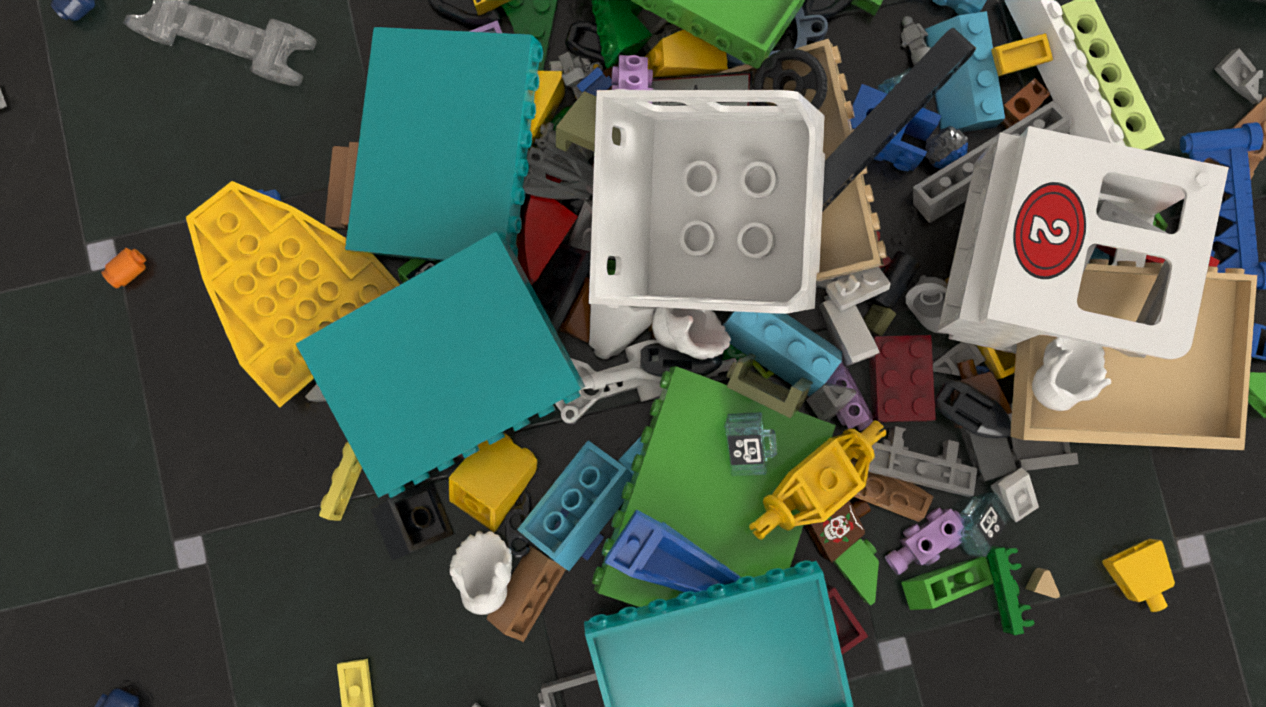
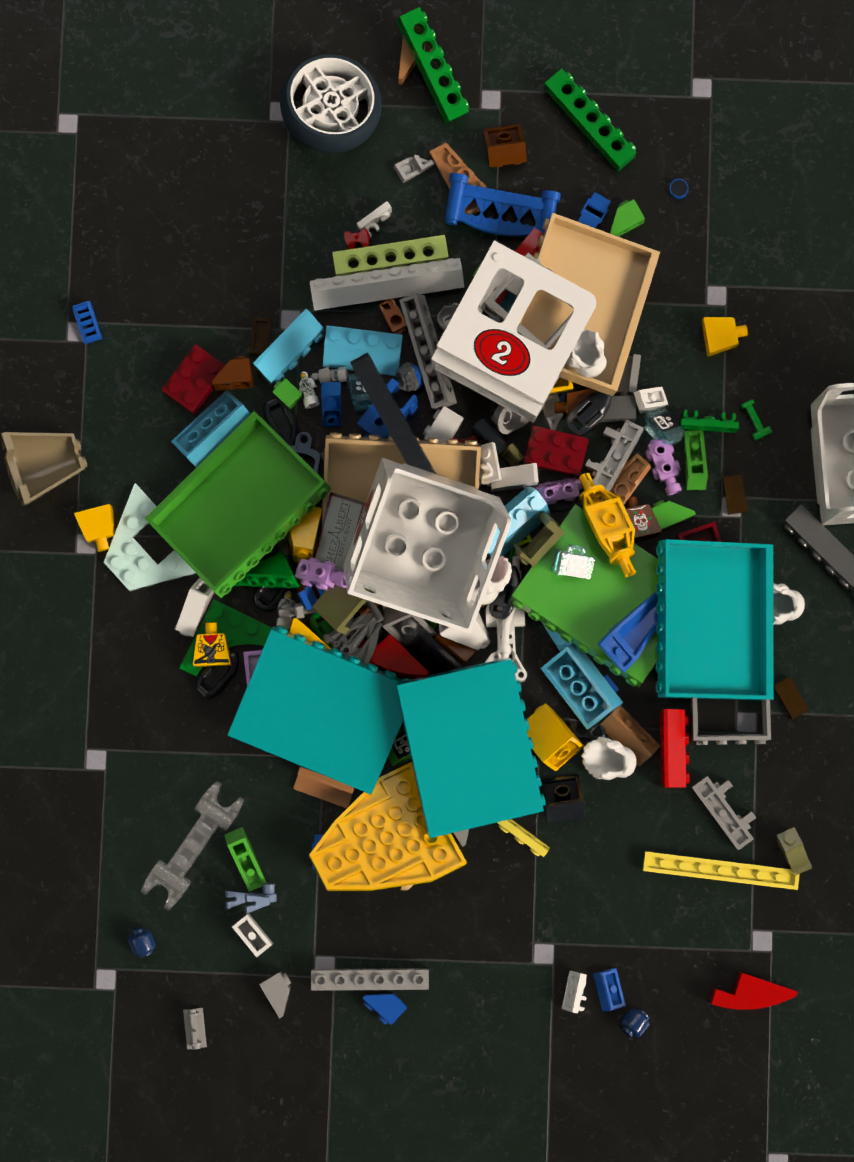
camera: 75 degrees left, 0 degrees up
orange brick [101,248,146,289] -> none
black wheel [752,49,828,110] -> none
light grey slope [806,383,857,422] -> none
yellow tile [991,33,1053,76] -> none
tan slope [1025,568,1060,599] -> none
none -> bright green slope [225,827,267,892]
none -> sand blue piece [225,883,277,913]
none -> white brick [232,914,273,957]
none -> light grey slope [259,971,291,1018]
none -> white piece [299,371,320,409]
none -> light grey brick [311,968,429,990]
none -> blue slope [321,382,342,427]
none -> red piece [344,228,370,250]
none -> white plate [357,202,392,238]
none -> blue slope [363,993,407,1025]
none -> white brick [423,406,463,442]
none -> white plate [562,971,587,1013]
none -> blue slope [593,968,626,1011]
none -> slope [660,709,690,788]
none -> dark brown tile [722,474,748,515]
none -> green piece [740,399,772,441]

